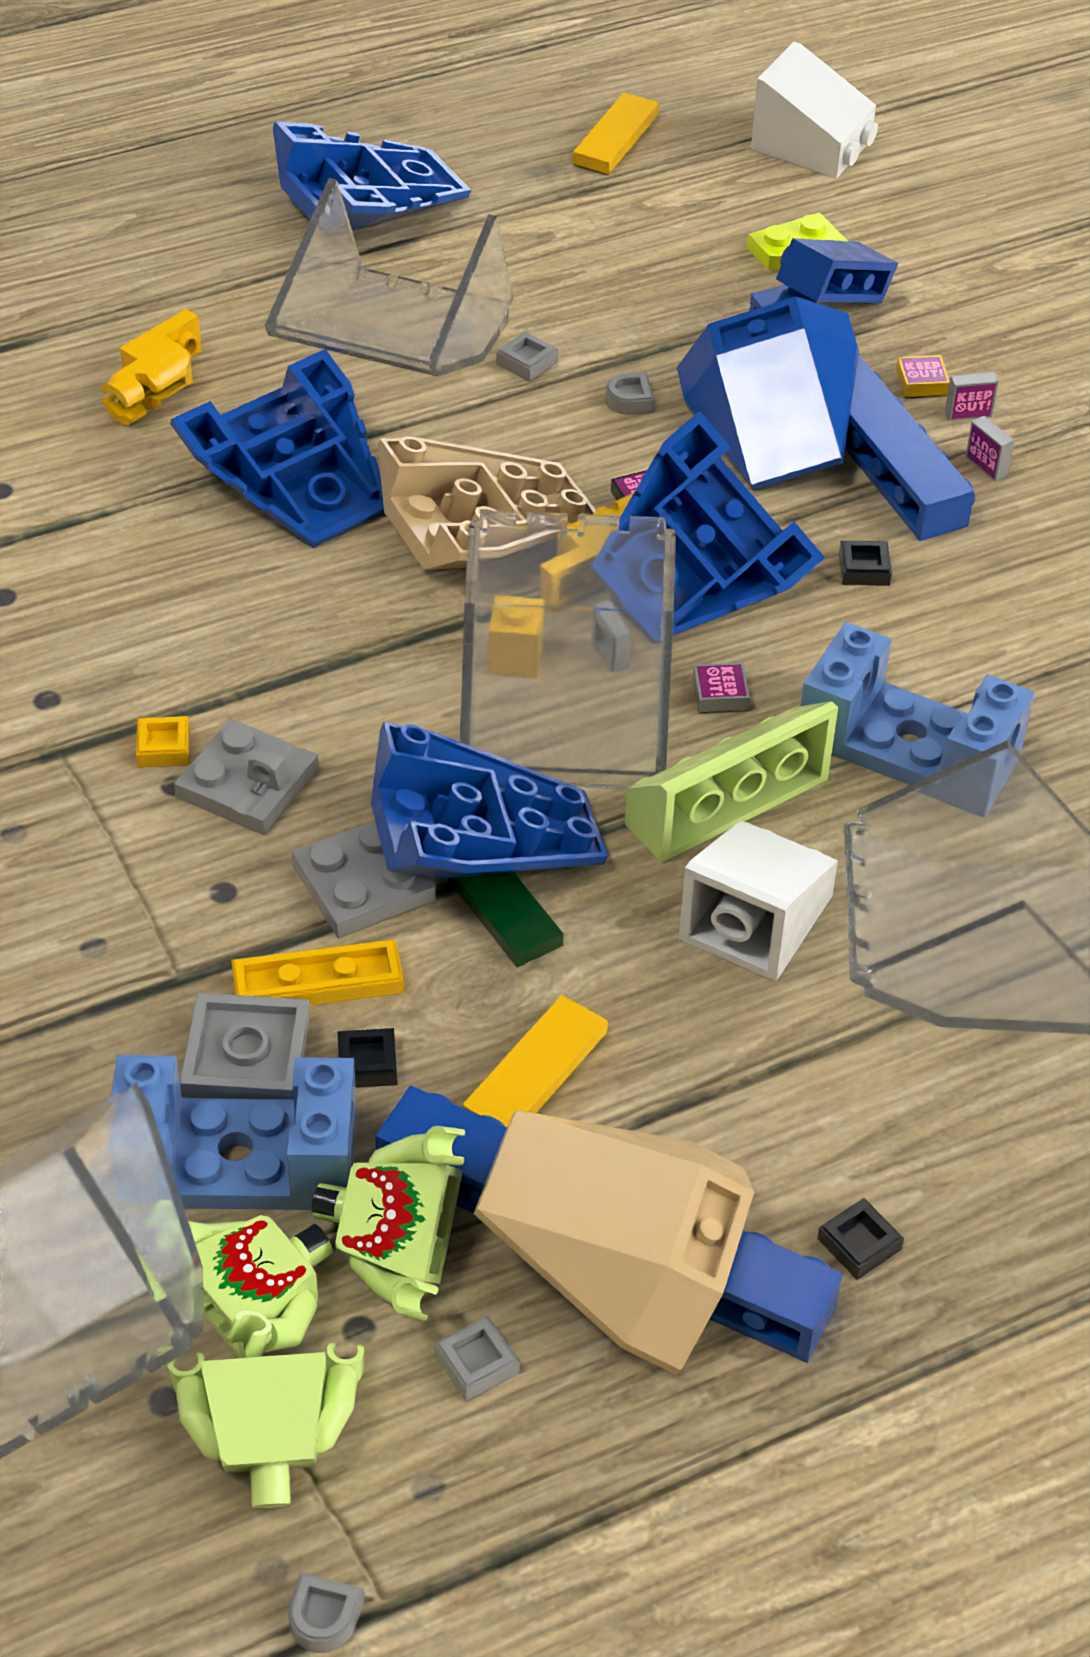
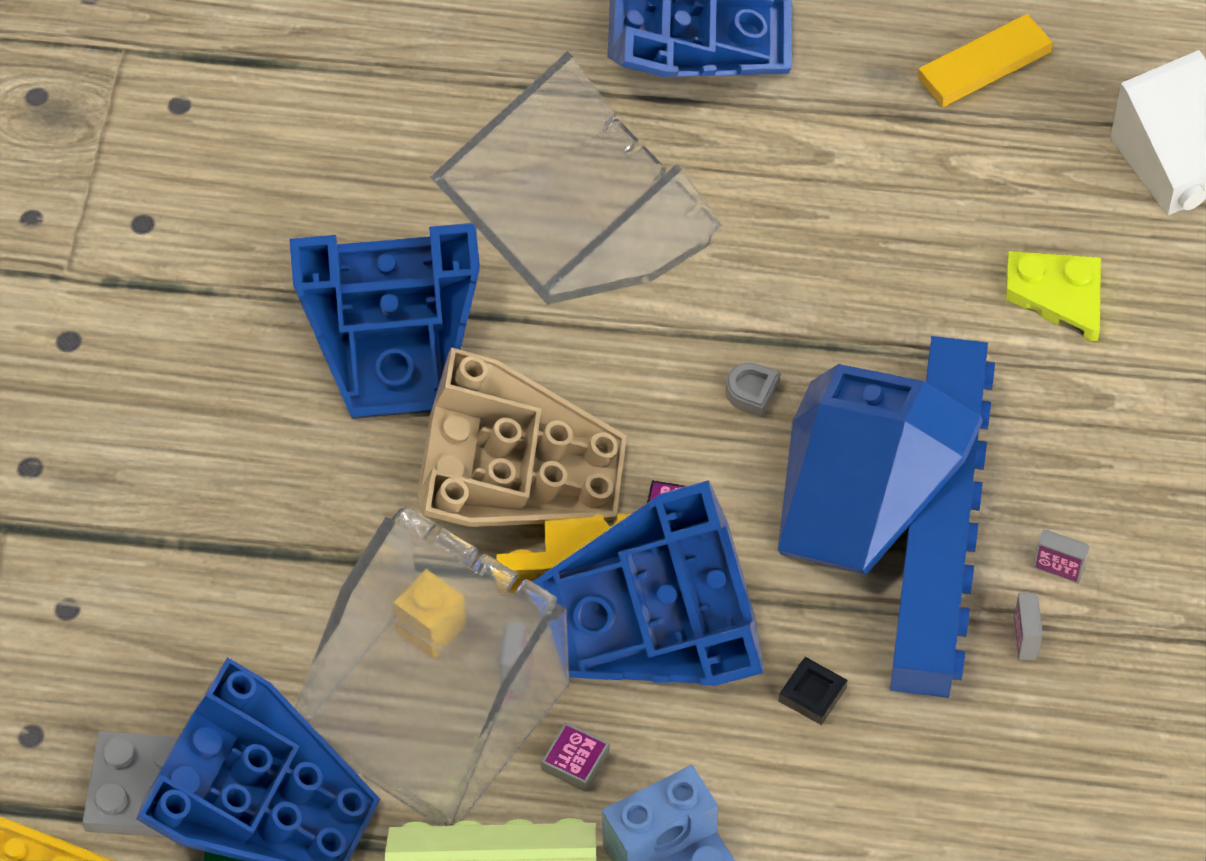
camera: 35 degrees right, 10 degrees up
yellow plate [100,308,202,425] -> none
yellow tile [136,716,190,768] -> none
light grey hinge [174,719,319,835] -> none
light grey tile [496,331,558,382] -> none
blue brick [776,238,899,303] -> none
tile [896,355,950,397] -> none

